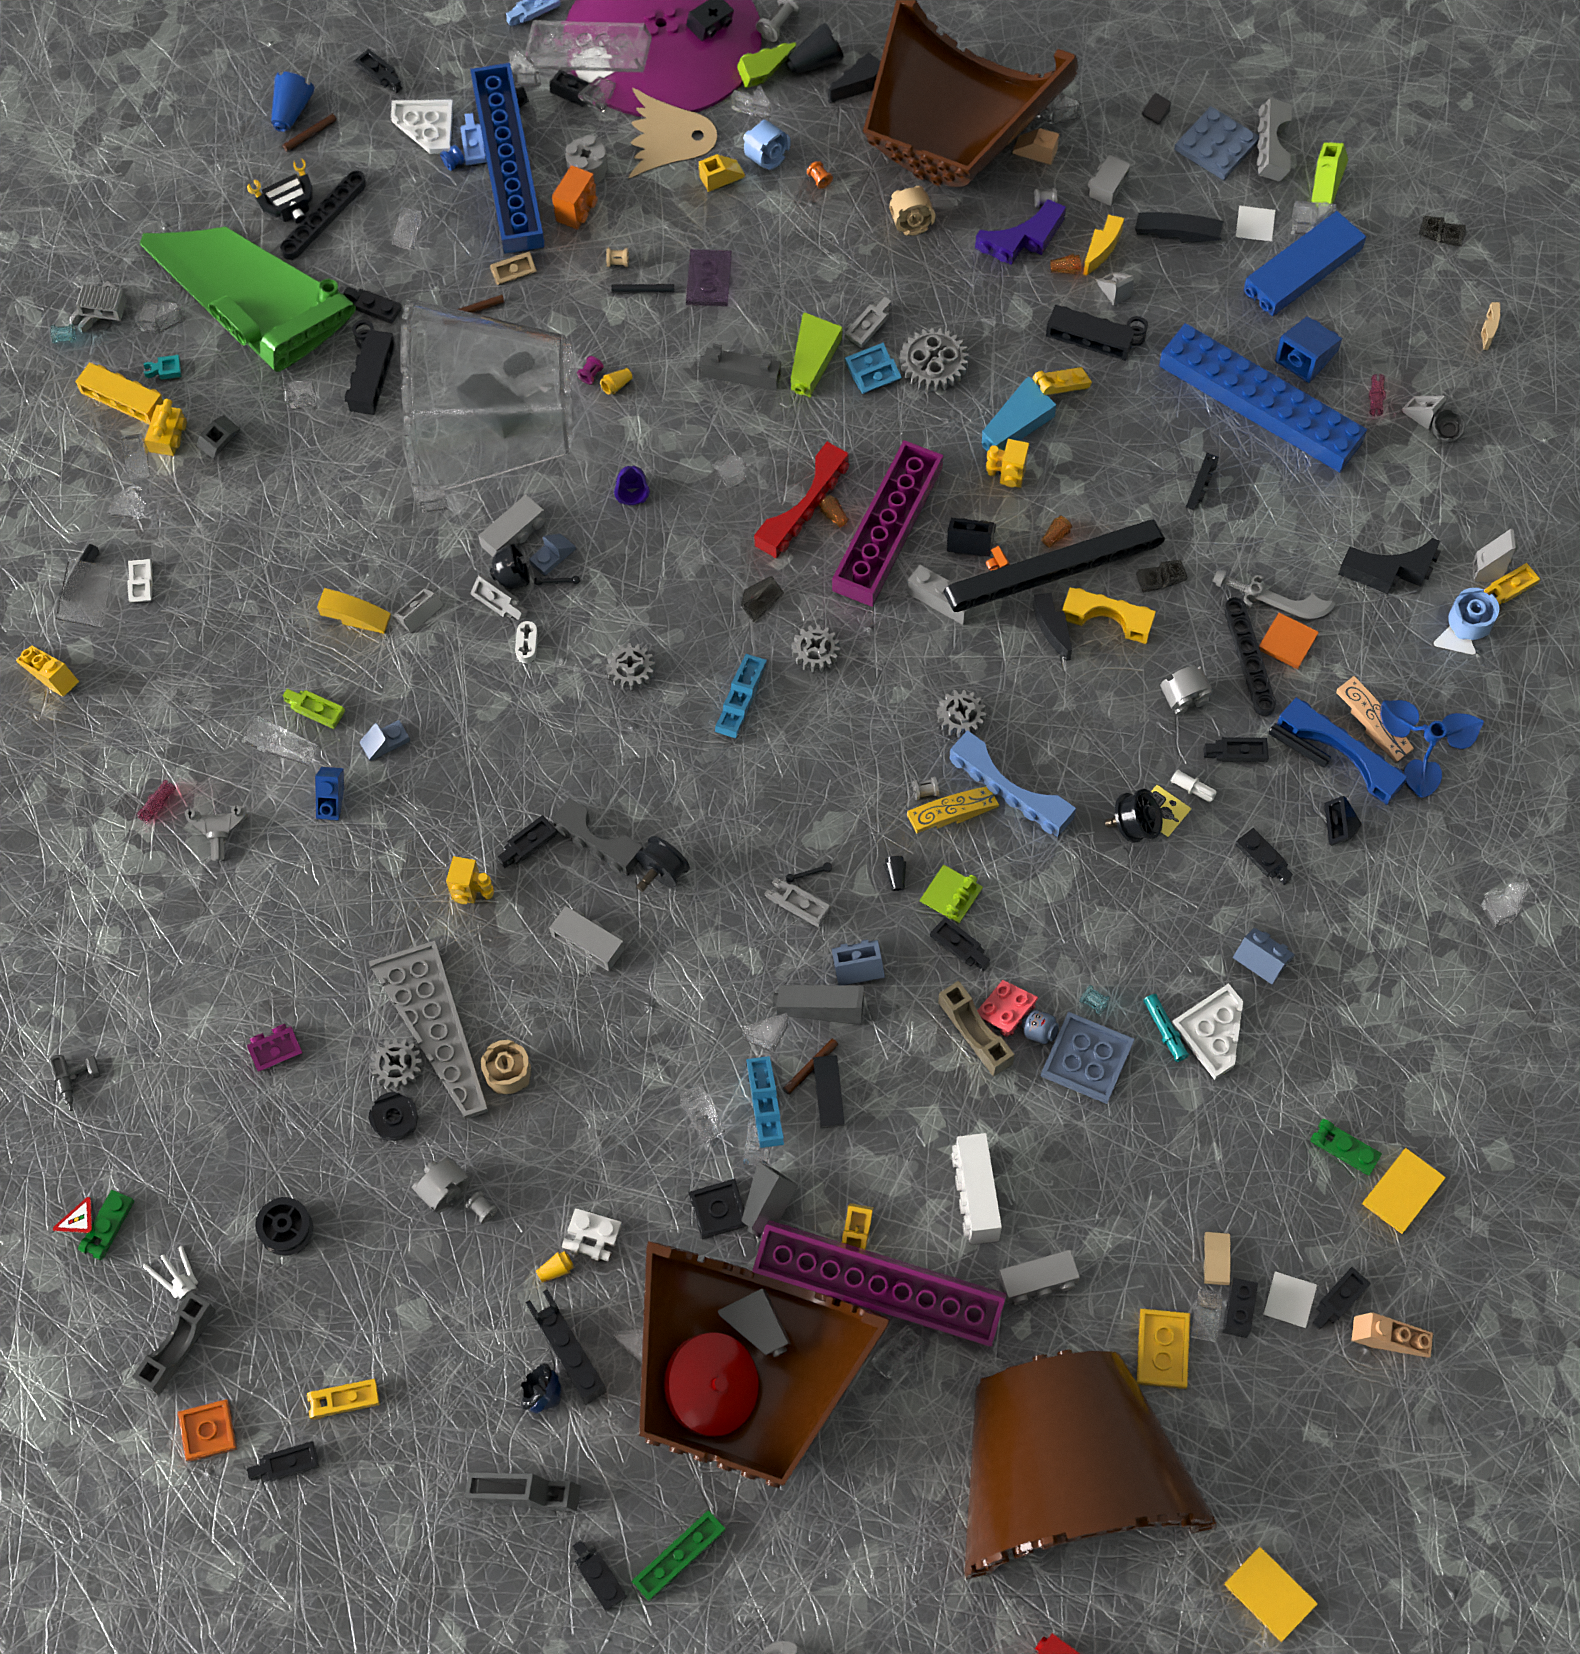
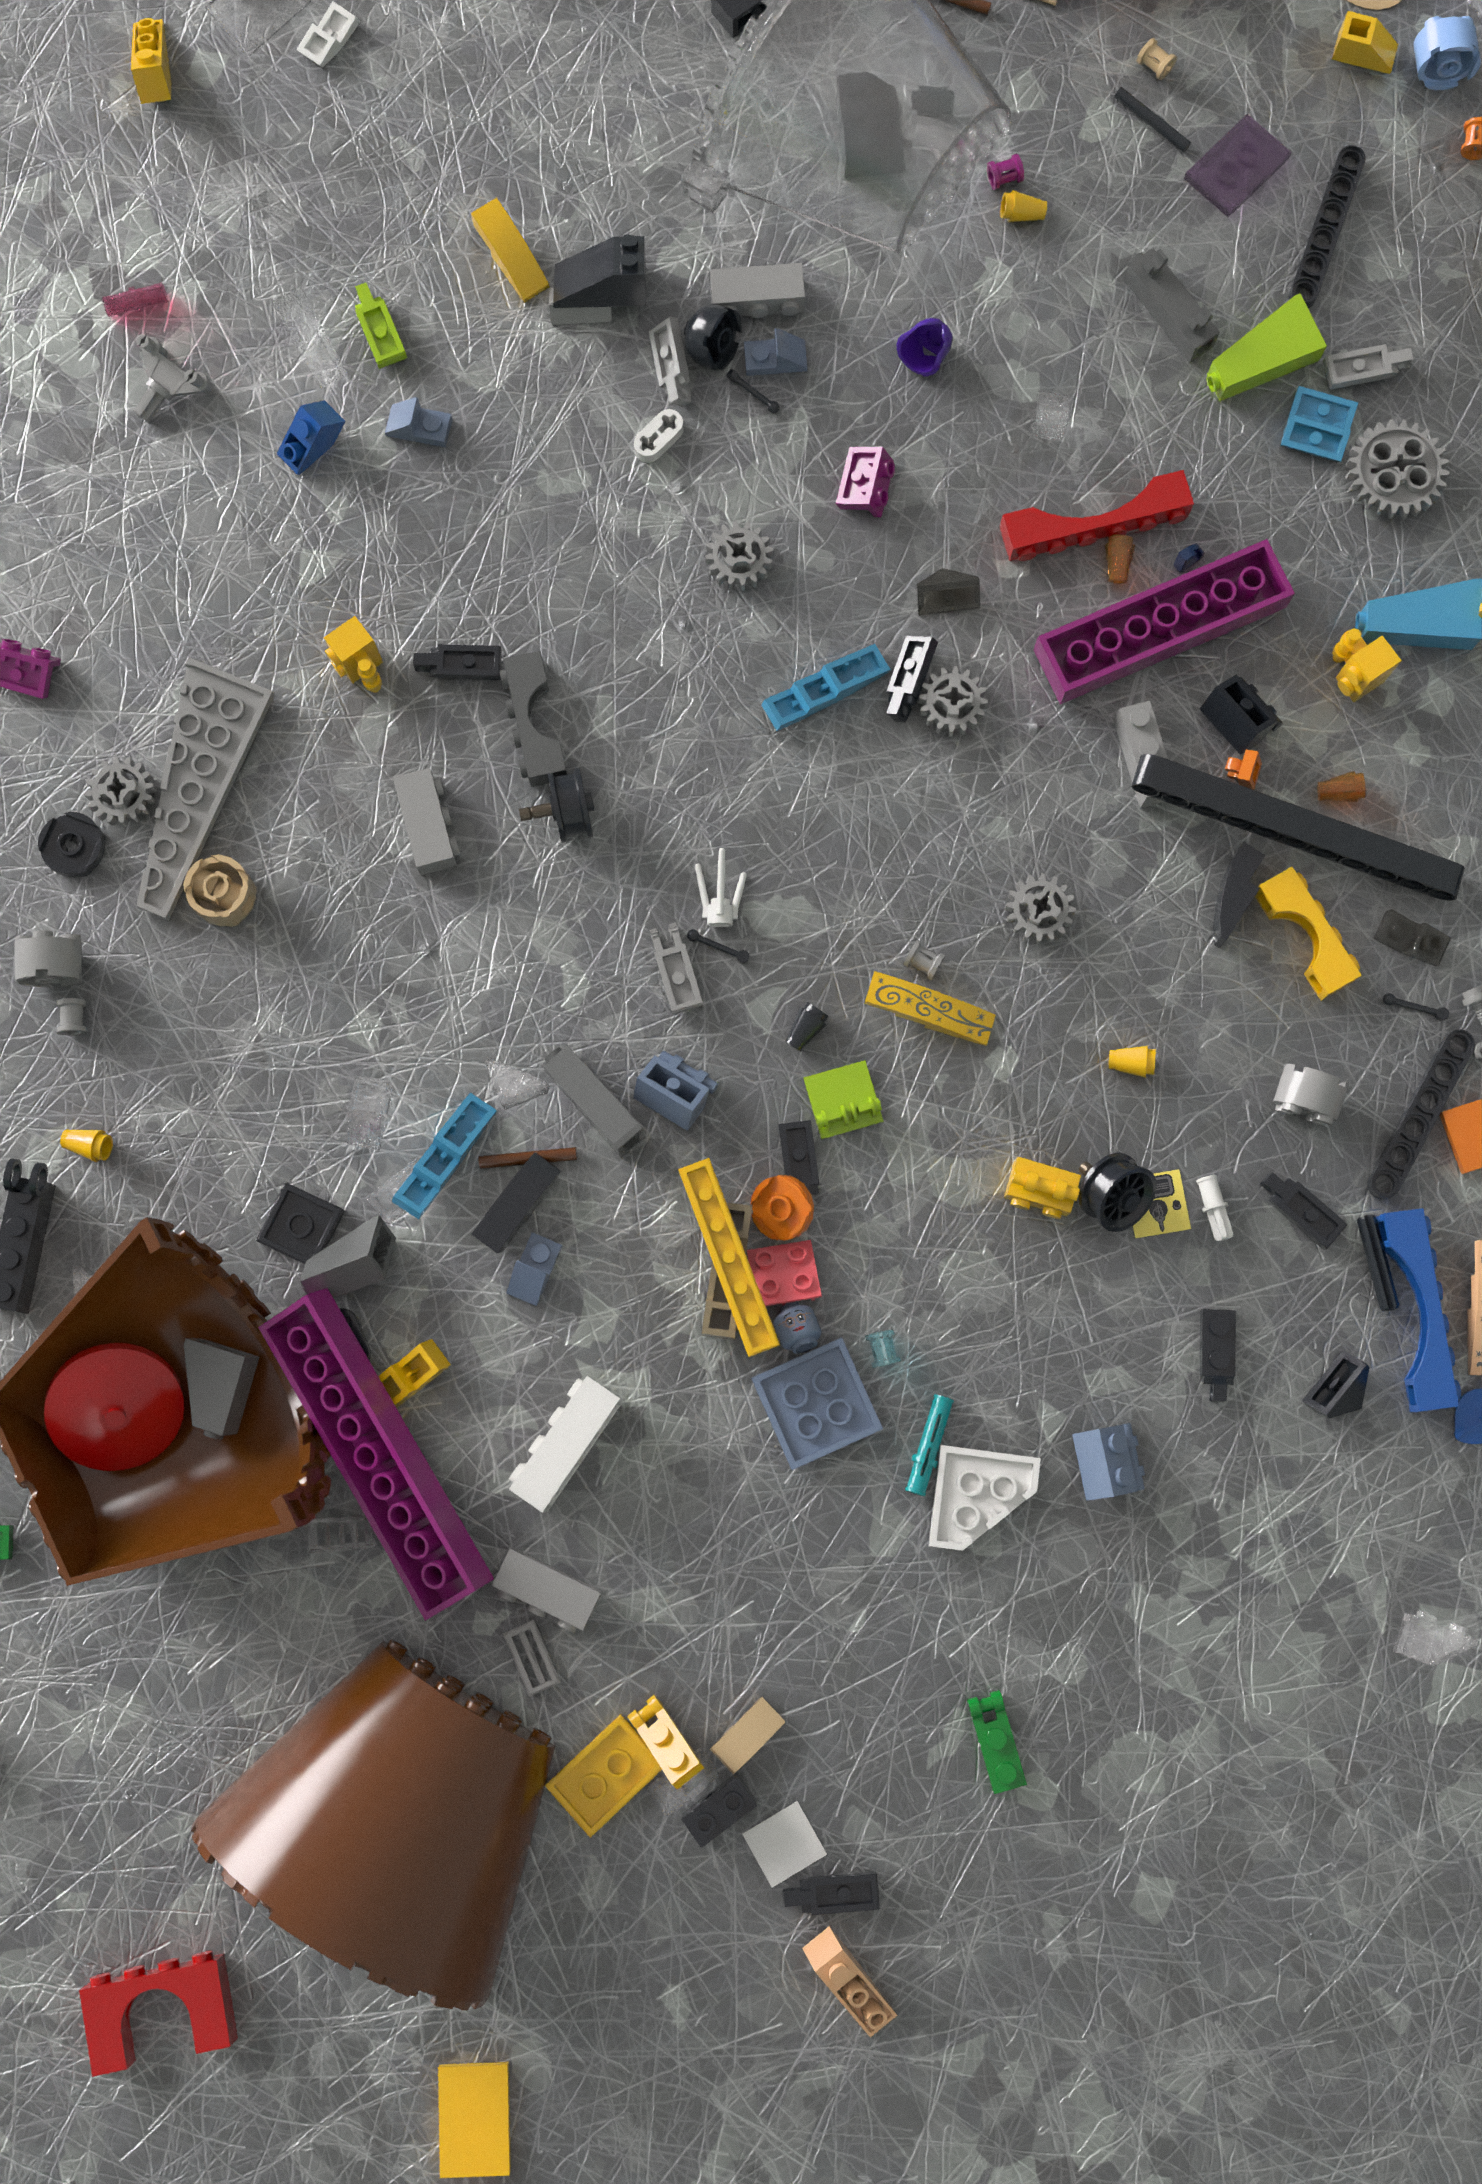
camera: 40 degrees right, 15 degrees up
white plate [562,1208,622,1261] -> none
medium blue arch [950,730,1076,837] -> none
yellow tile [1362,1148,1446,1234] -> none
none -> light grey tile [503,1619,561,1697]
none -> sand blue slope [507,1232,563,1306]
none -> black slope [553,235,646,308]
none -> plate [627,1694,704,1790]
none -> yellow tile [678,1158,780,1357]
none -> white plant [695,848,747,927]
none -> orange tile [751,1175,814,1241]
none -> magenta bracket [836,447,895,517]
none -> hinge [886,636,938,723]
none -> yellow brick [1004,1157,1081,1219]
none -> yellow cone [1109,1046,1156,1078]
none -> dark blue tile [1173,543,1205,573]
none -> black beam [1288,145,1366,309]
none -> black hinge [1383,993,1449,1021]

